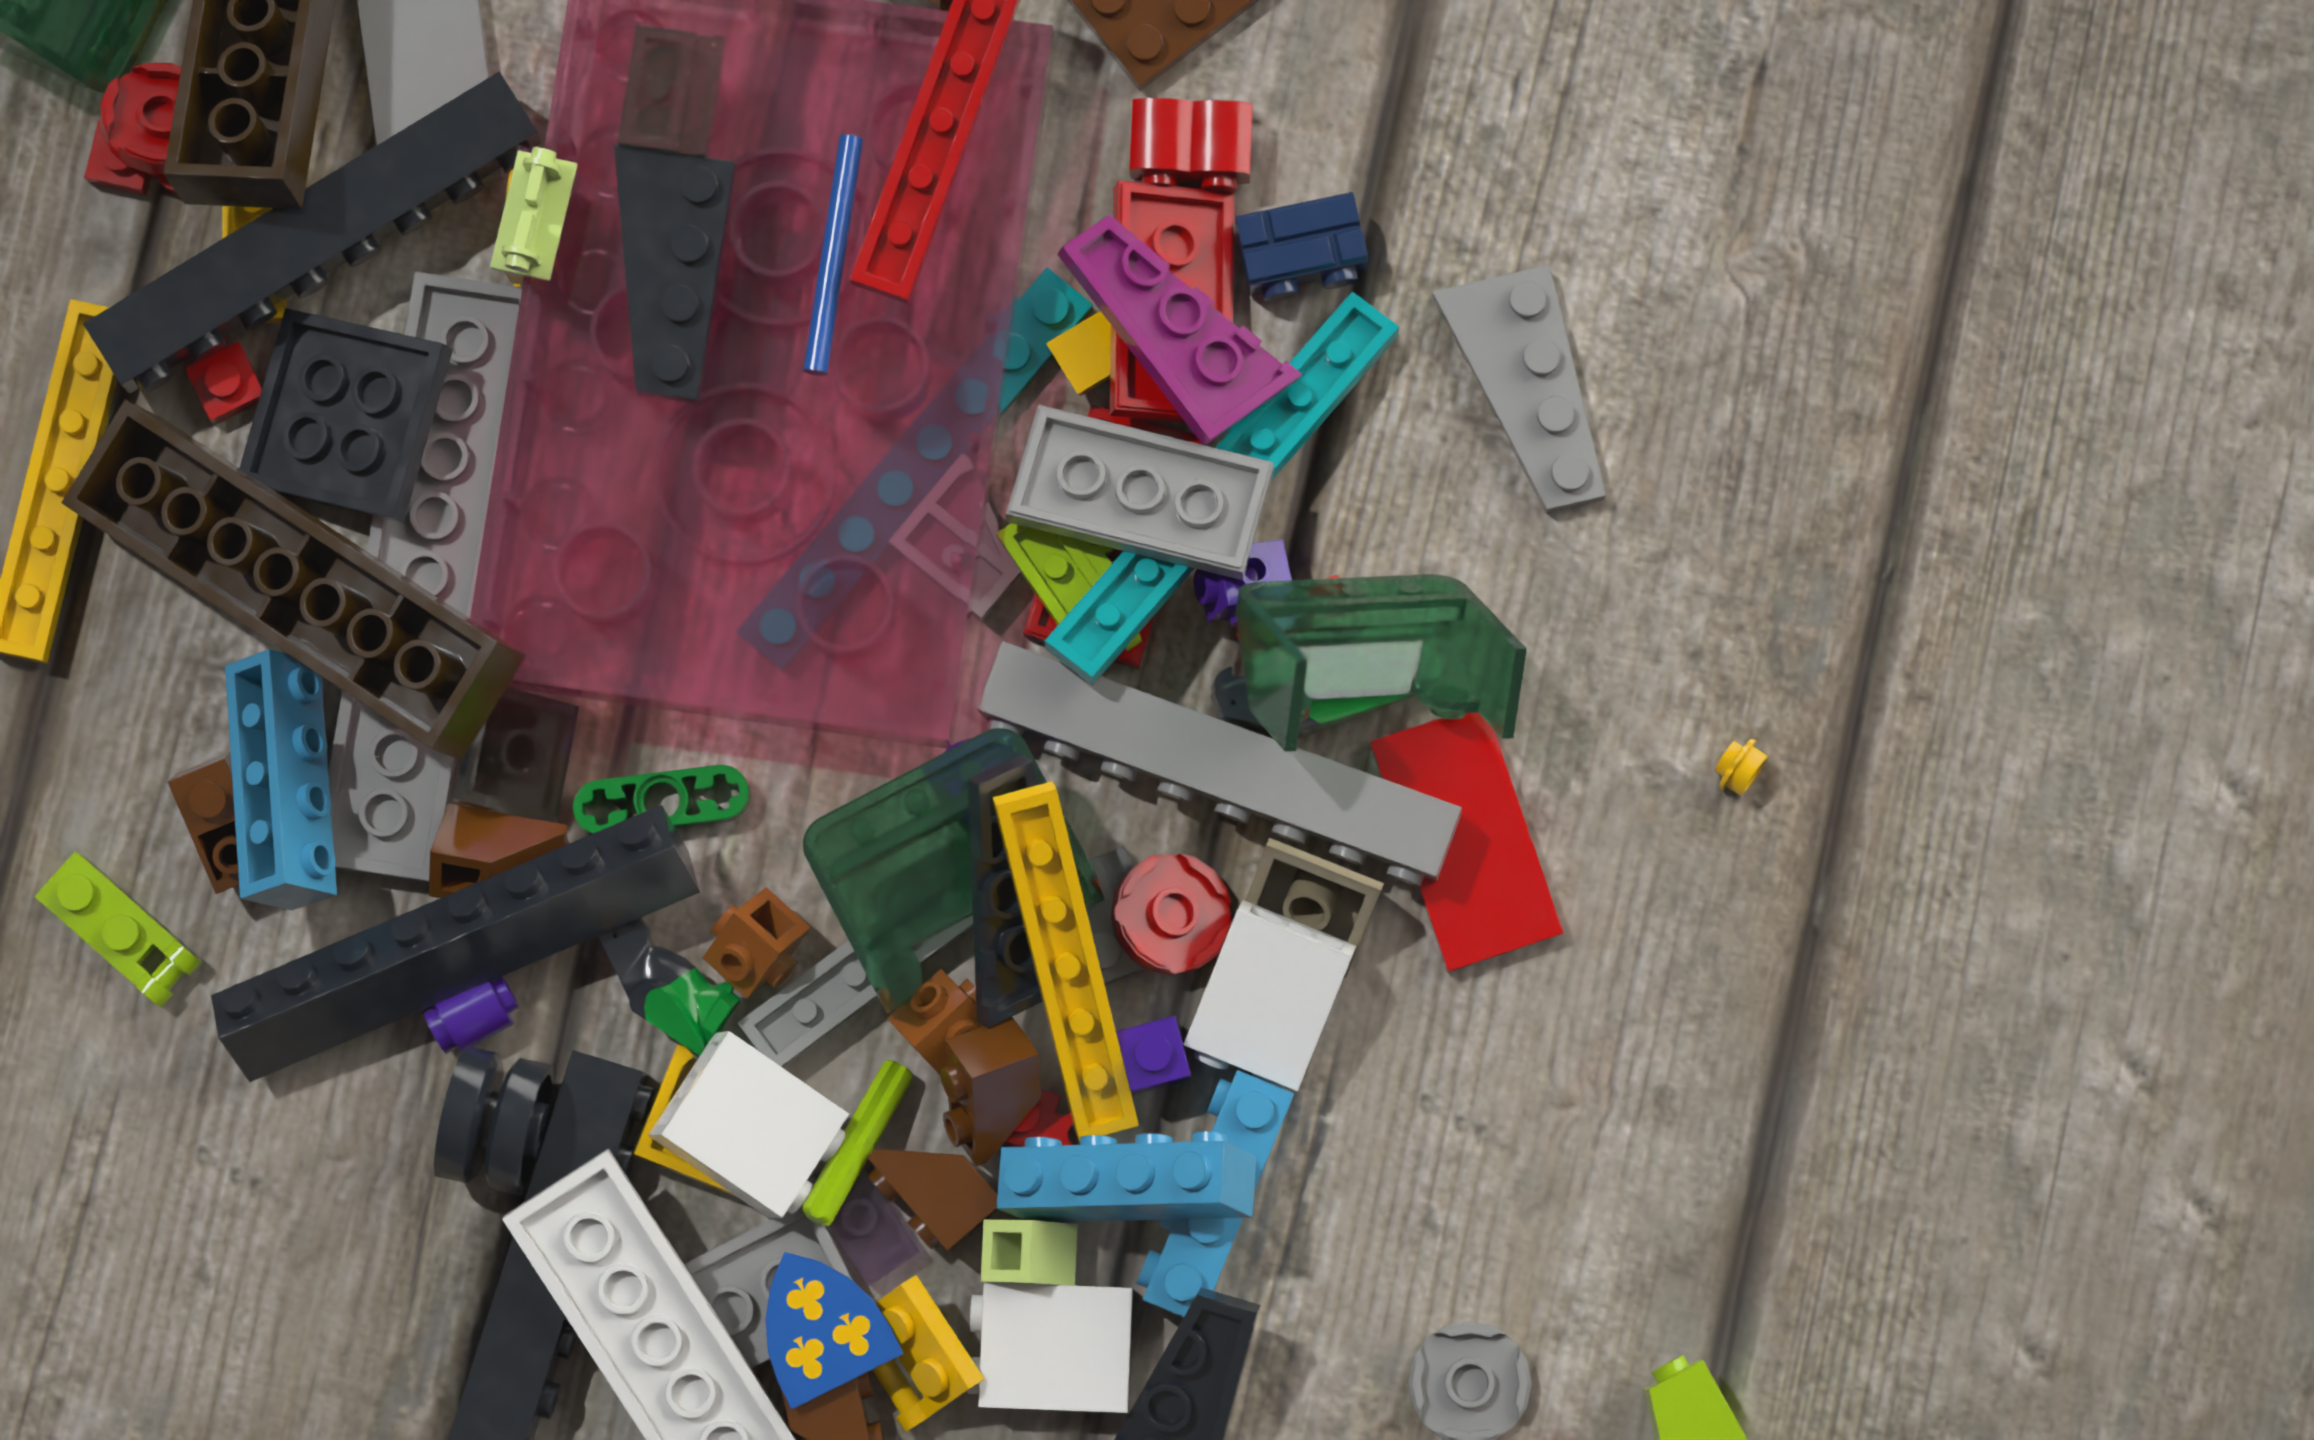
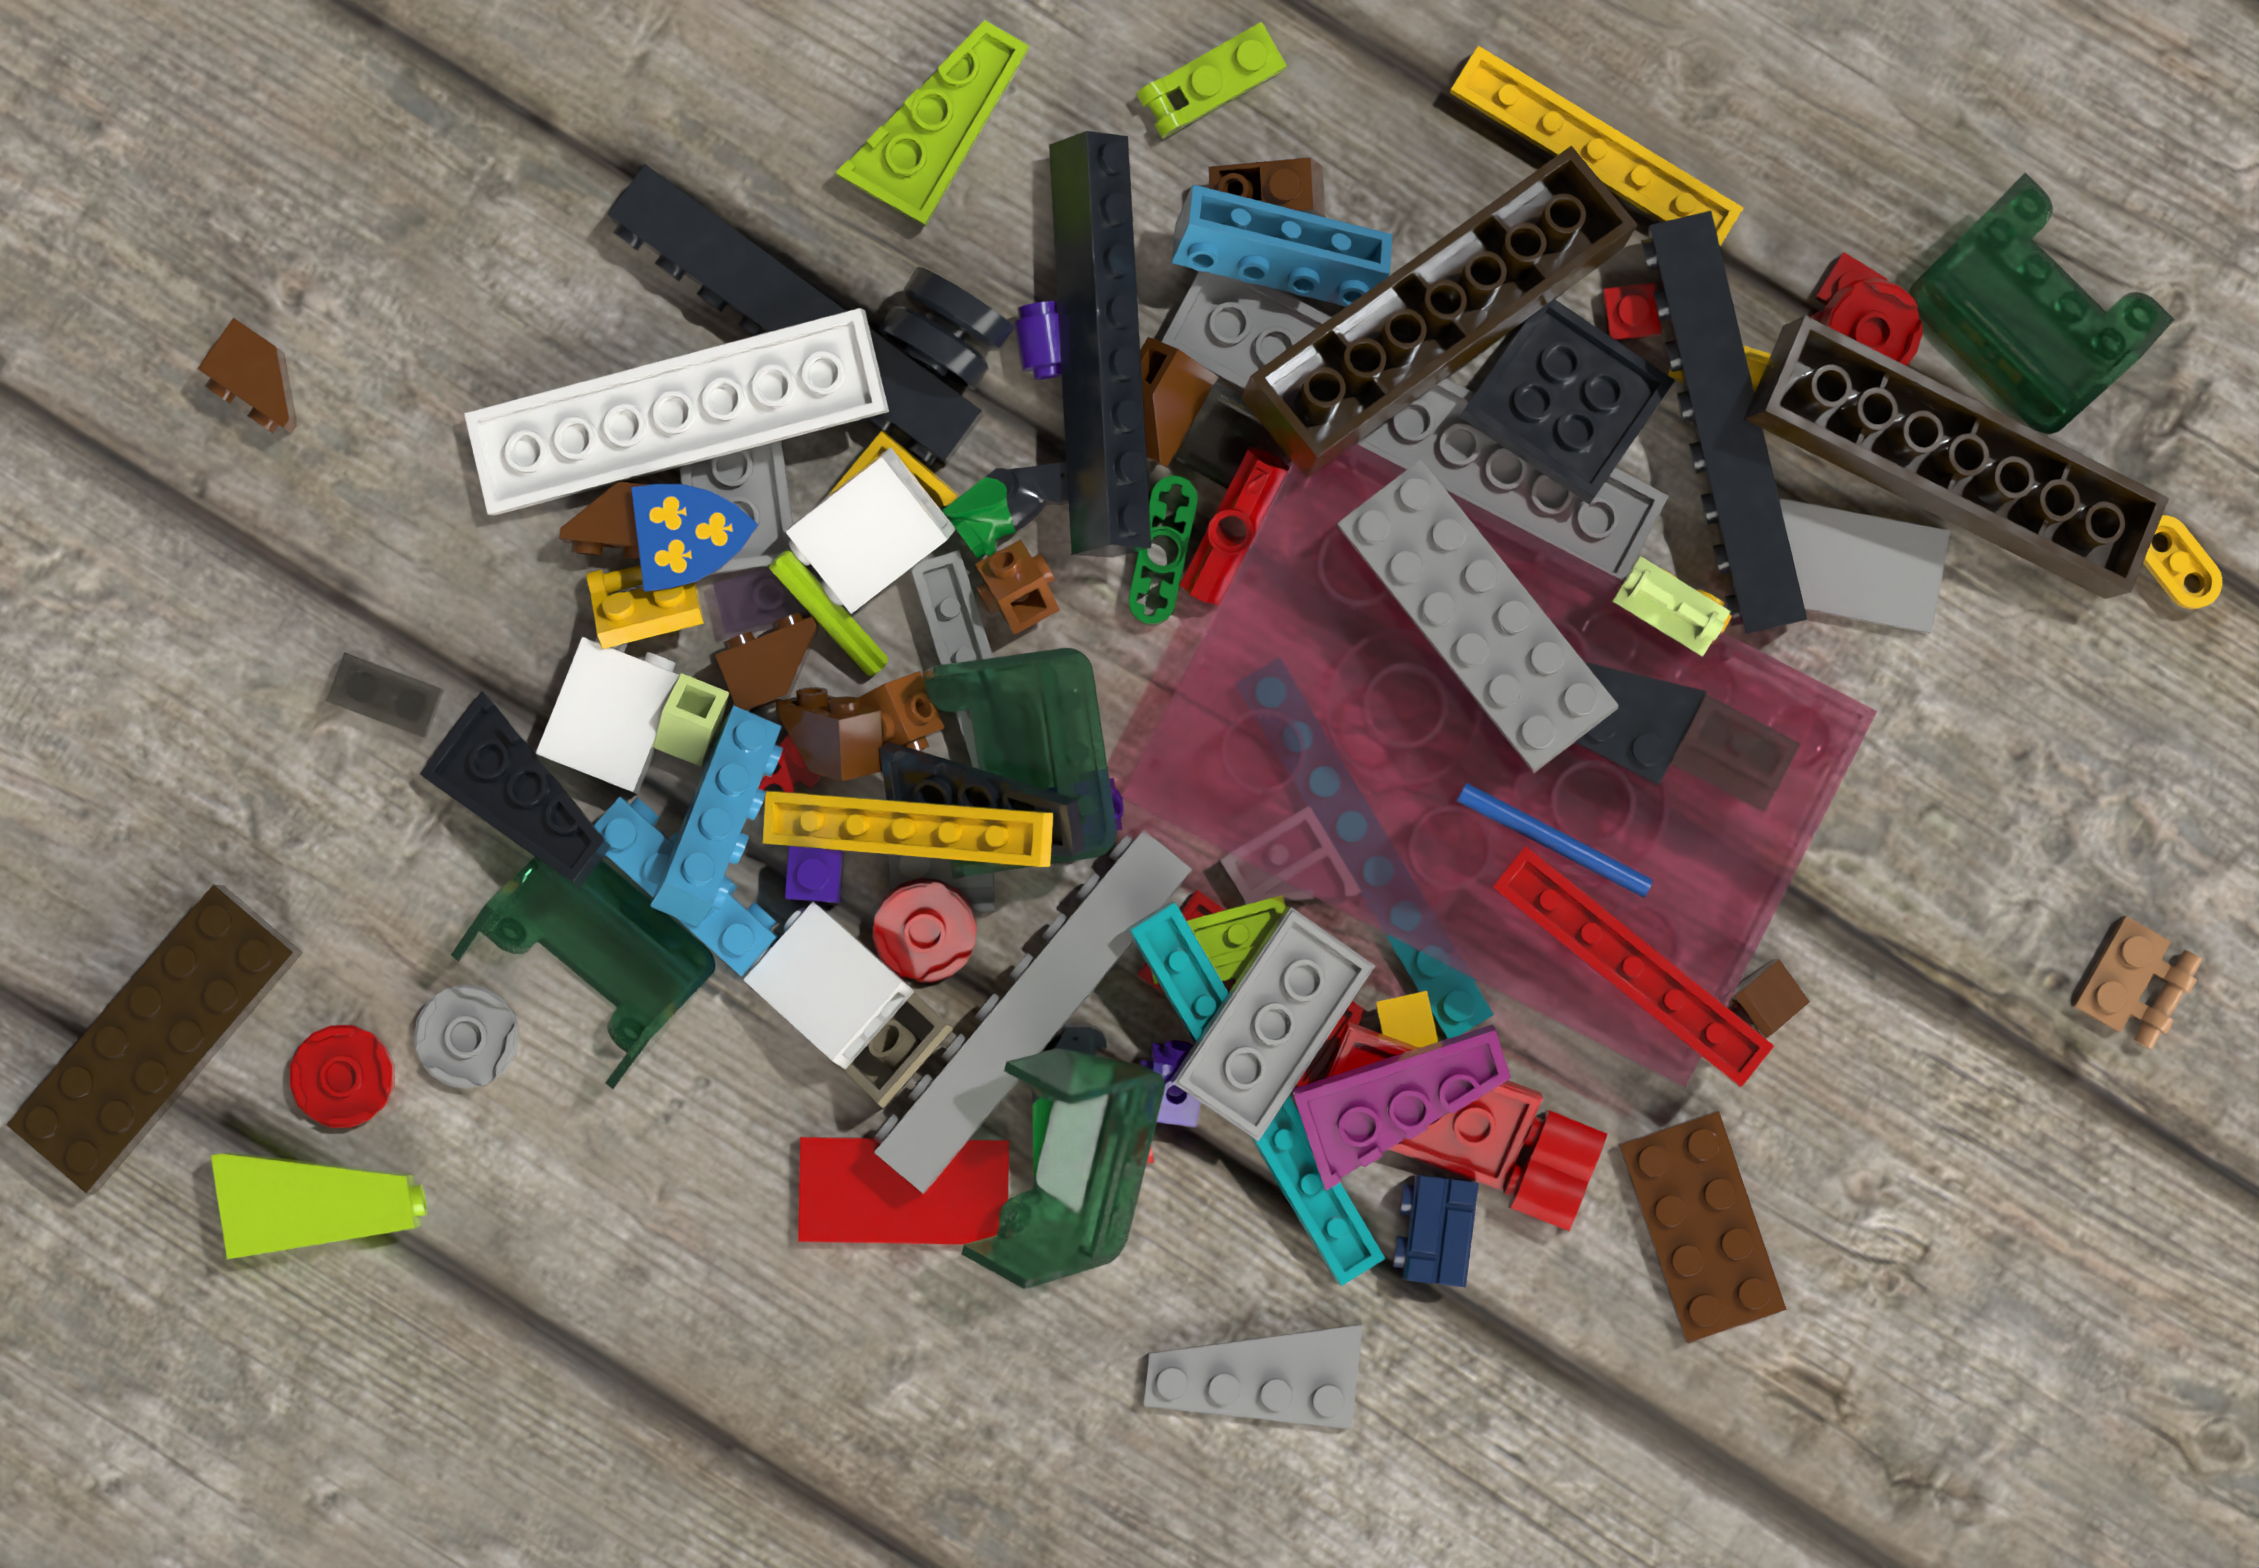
camera: 100 degrees right, 5 degrees up
yellow plate [1714,739,1768,796] -> none
none -> clear green windscreen [451,857,716,1089]
none -> lime wing [835,20,1030,227]
none -> red piece [1179,446,1290,606]
none -> light grey plate [1337,459,1618,773]

